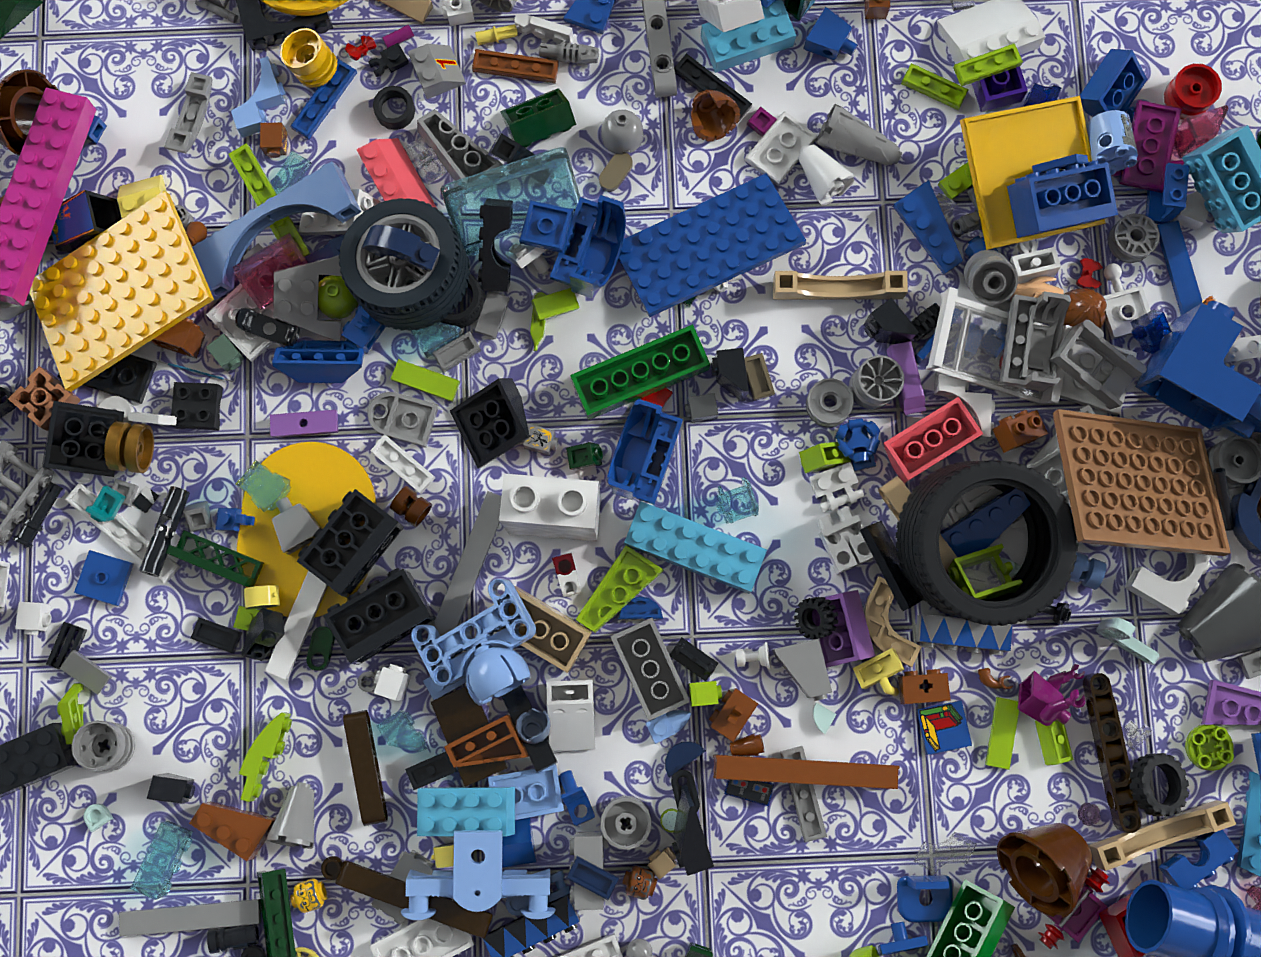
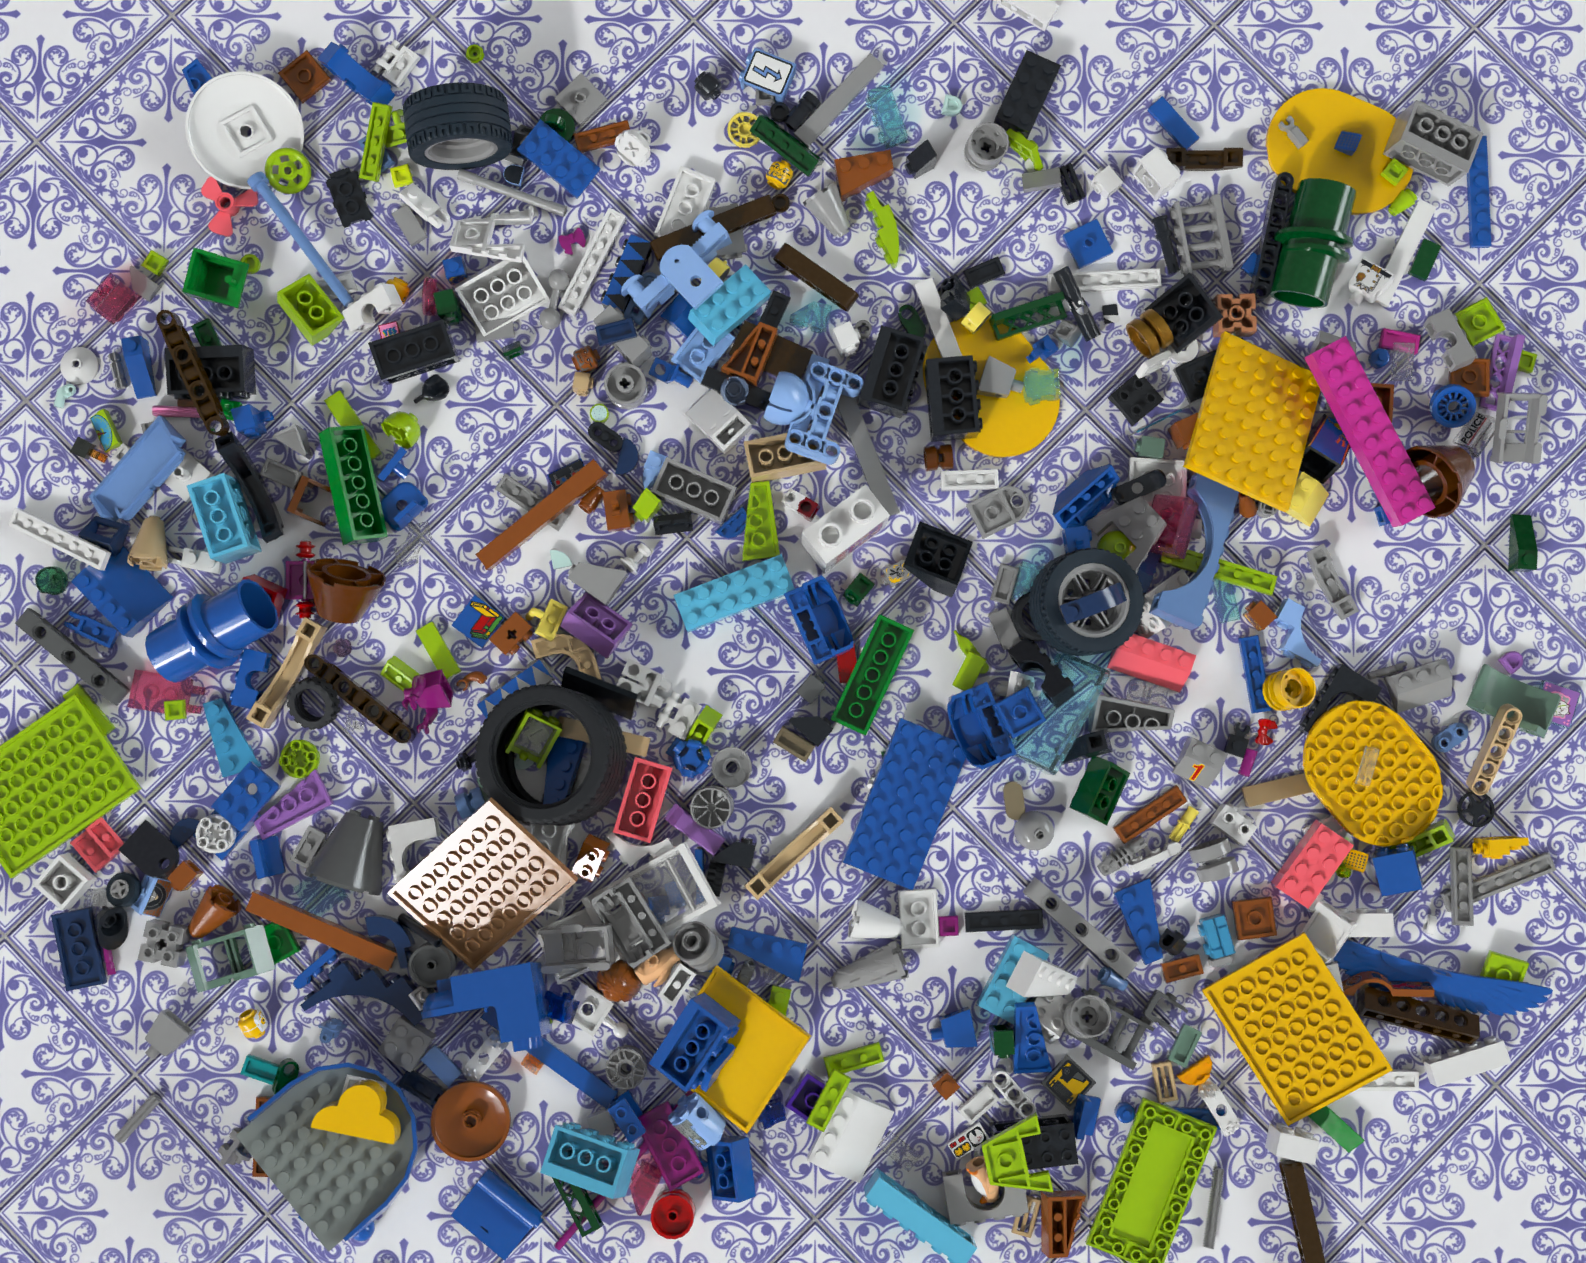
camera: 135 degrees right, 5 degrees up
teal bracket [85,486,126,522] -> none
light grey tile [112,479,139,507] -> none
medium lavender tile [270,410,338,438] -> none
black tyre [373,86,415,130] -> none
lime tile [391,359,461,402] -> none
black slope [672,785,714,876] -> none
dark orange hair [691,90,740,141] -> none
clear light blue piece [715,477,759,524] -> none
black tyre [794,597,838,639] -> none
red piece [1076,258,1103,289] -> none
light aqua beam [1096,618,1160,665] -> none

